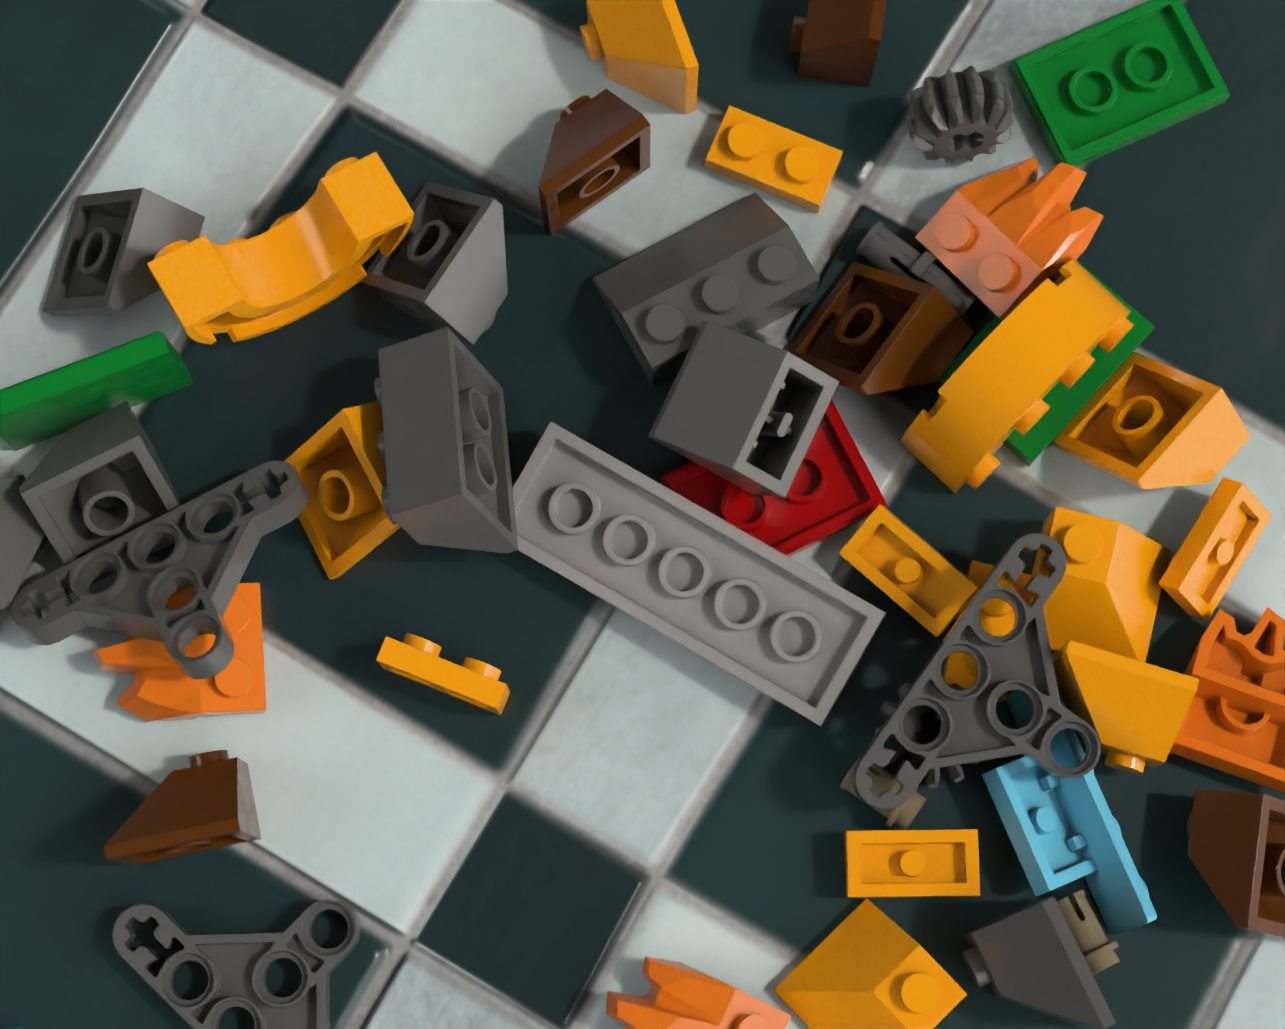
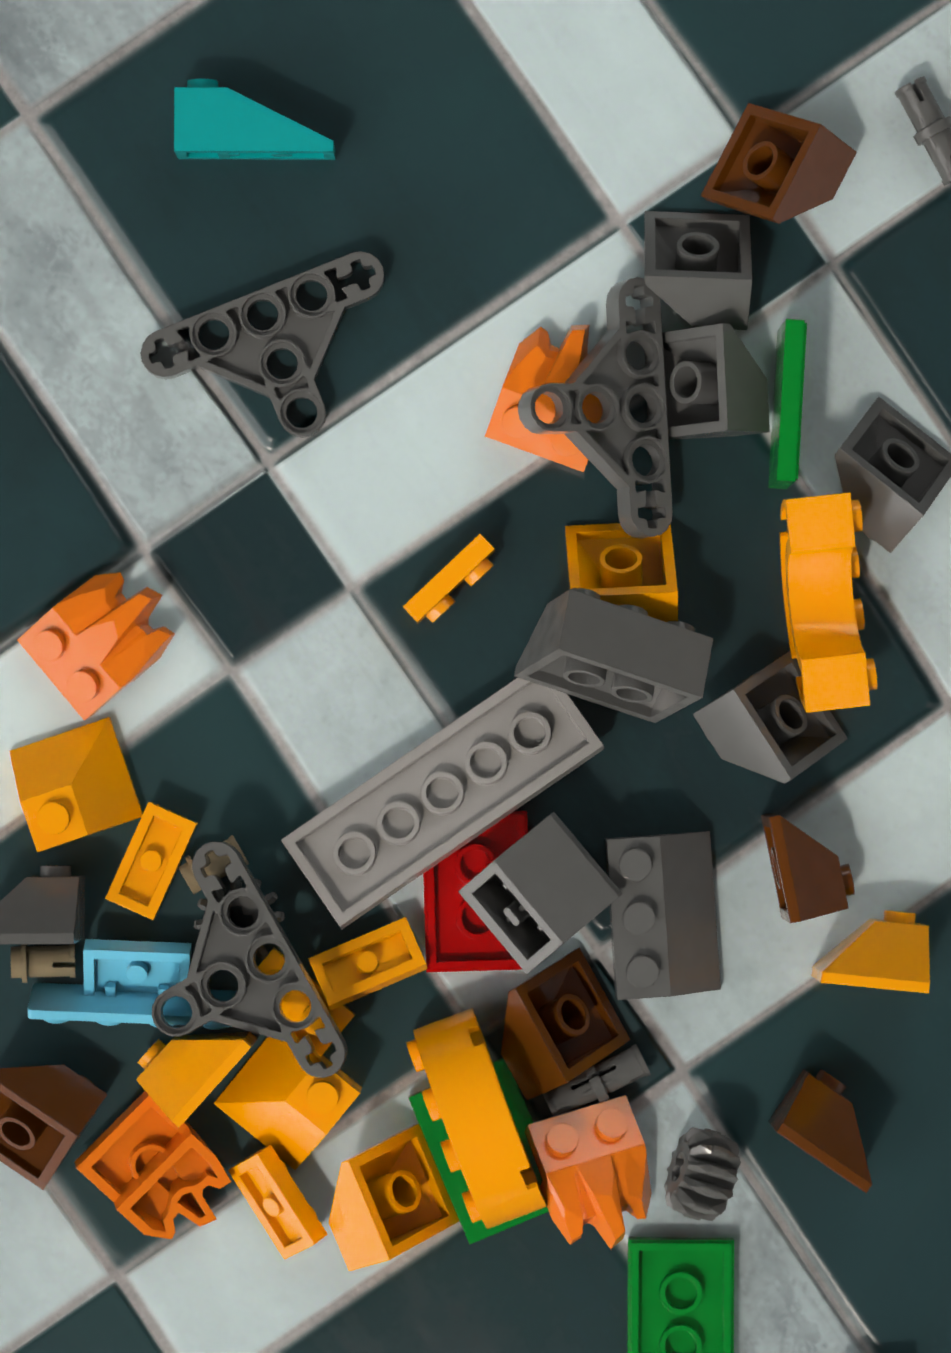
camera: 115 degrees right, 10 degrees up
reddish brown slope [104,750,261,866] -> none
light orange plate [705,105,843,213] -> none

